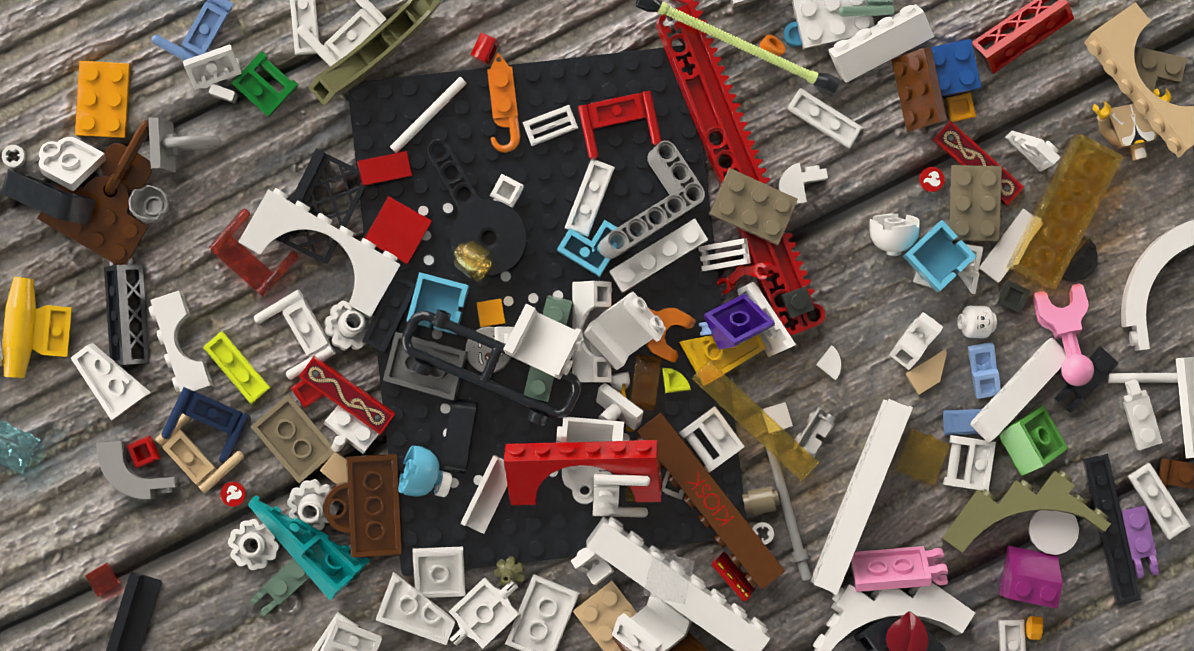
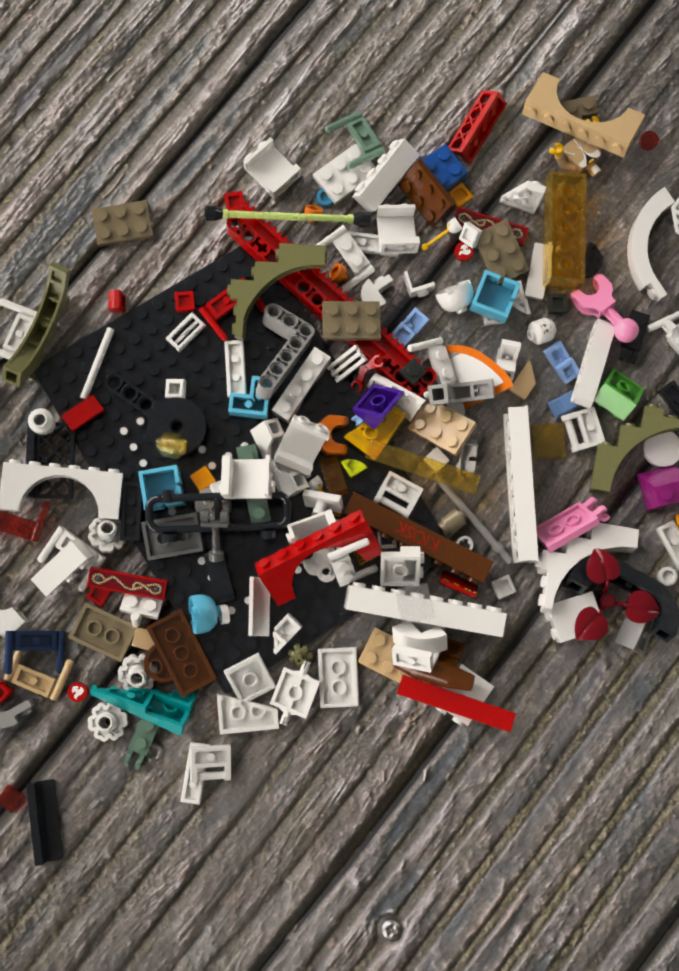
camera: 25 degrees left, 5 degrees down
neon yellow tile [203,331,270,404] -> none
red tile [364,196,432,264] -> none
orange plate [487,53,520,153] -> none
white bracket [571,547,614,585] -> none
none -> white head [28,408,56,435]
none -> white brick [31,538,94,597]
none -> red tile [174,291,195,313]
none -> dark grey bar [200,509,230,562]
none -> olive arch [227,243,327,340]
none -> white slope [273,613,302,654]
none -> white plate [316,225,375,294]
none -> orange tile [329,263,349,283]
none -> white panel [376,204,420,254]
none -> white plate [380,546,424,586]
none -> light blue slope [392,307,430,348]
none -> white brick [392,620,448,653]
none -> white bracket [403,271,435,298]
none -> white plate [407,337,457,399]
none -> tan plate [408,399,477,457]
none -> hinge [421,216,463,251]
none -> light grey arch [428,379,496,405]
none -> sticker [445,345,514,409]
none -> white tile [459,222,482,248]
none -> white tile [490,574,517,600]

